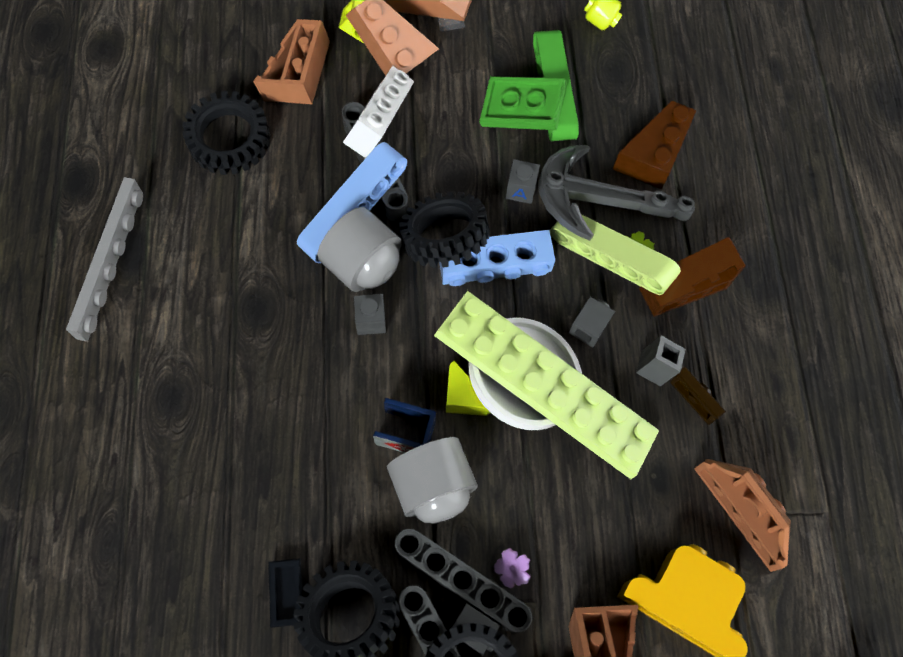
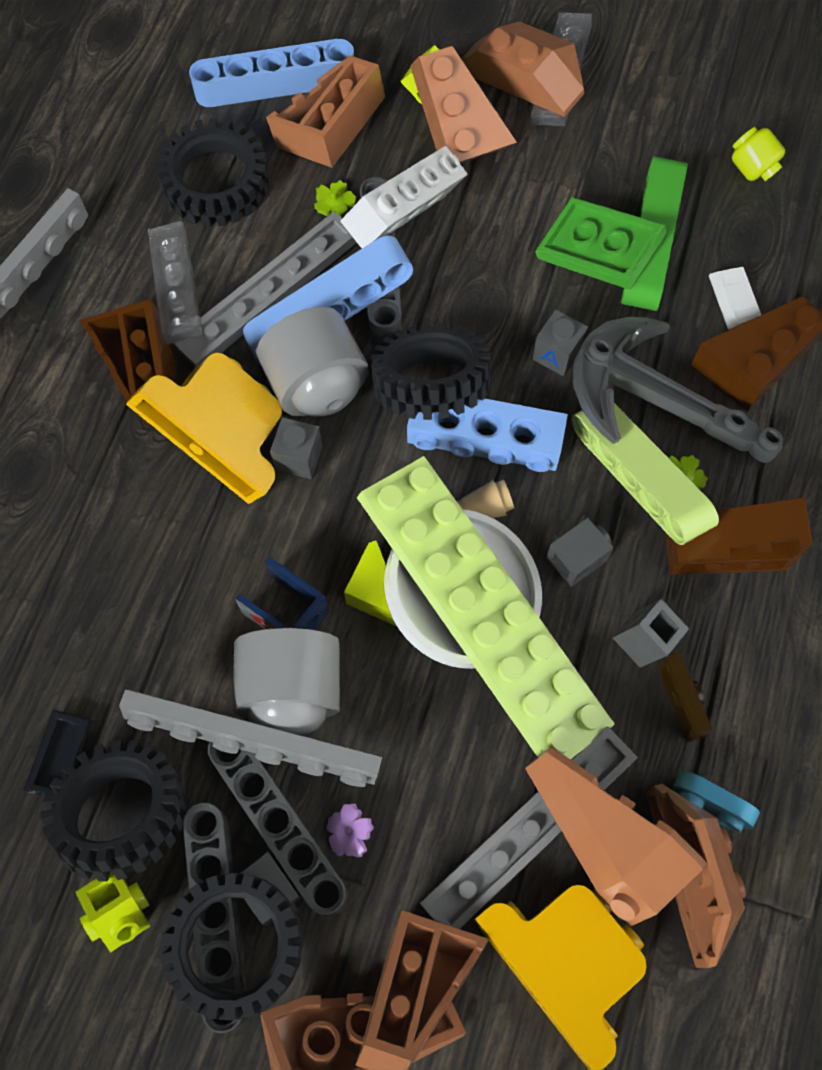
camera: 25 degrees right, 0 degrees up
none -> reddish brown wedge [79,299,178,427]
none -> light grey plate [119,689,382,787]
none -> yellow brick [126,353,282,504]
none -> clear plate [148,220,203,344]
none -> light grey plate [171,211,357,368]
none -> light blue beam [189,39,354,107]
none -> lime plant [314,180,357,218]
none -> light grey plate [420,726,638,929]
none -> tan cone [457,480,515,518]
none -> nougat wedge [525,747,707,926]
none -> medium azure plate [673,771,760,833]
none -> white tile [709,267,761,330]

